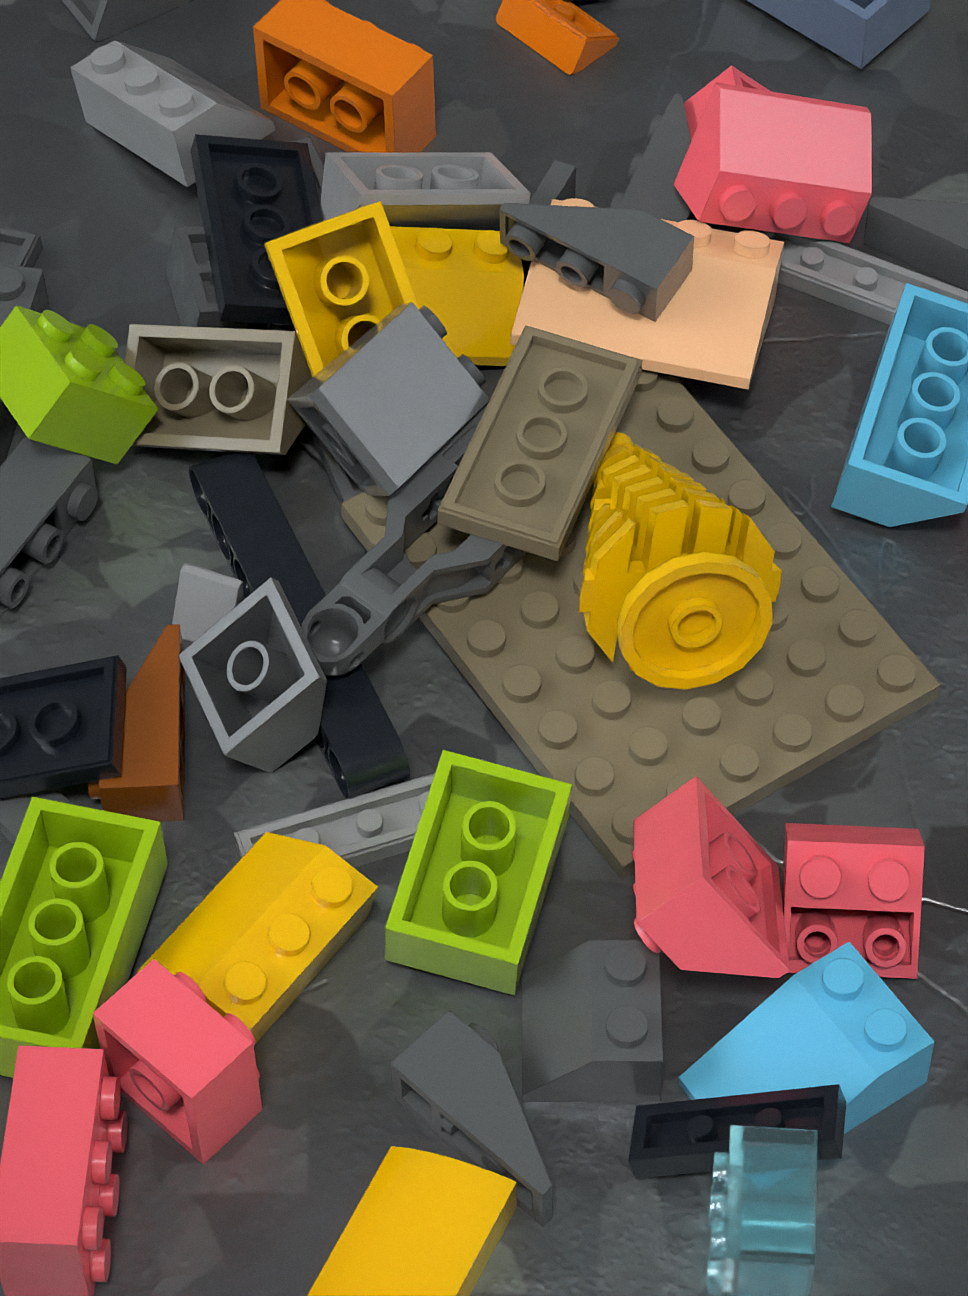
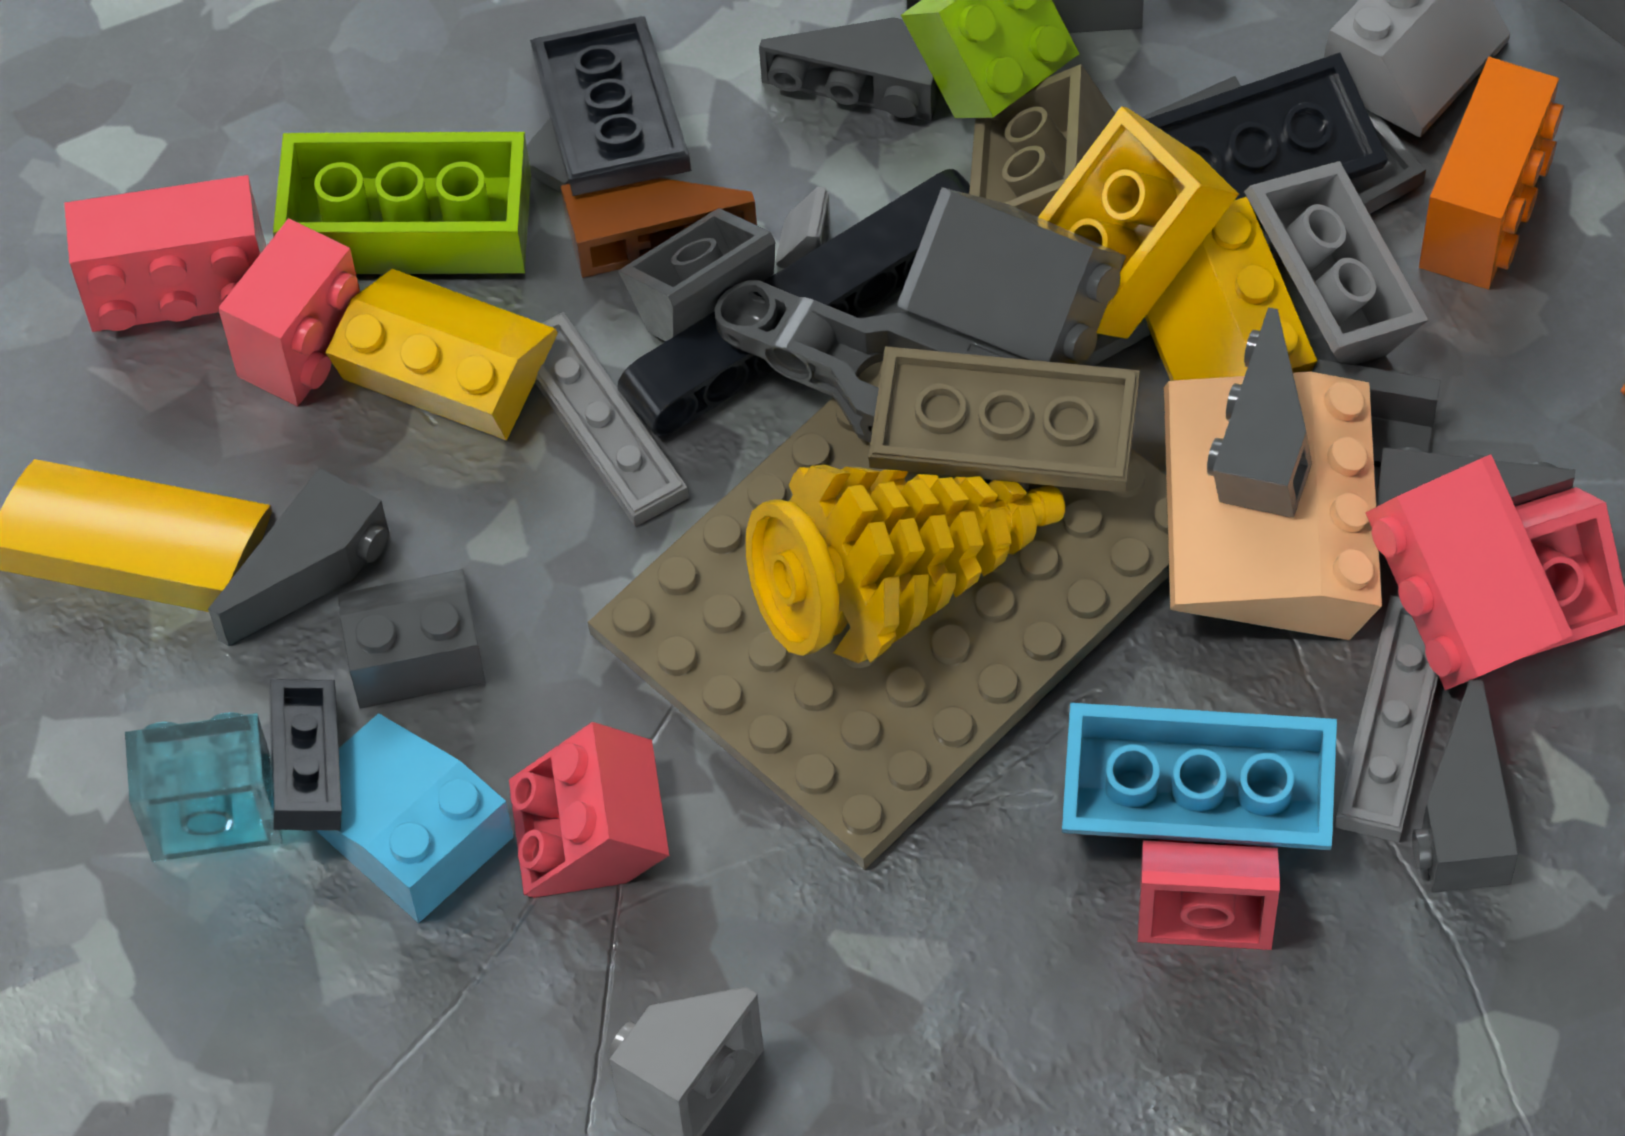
camera: 80 degrees right, 5 degrees up
lime brick [385,750,572,996] -> none
coral slope [632,776,790,978] -> none

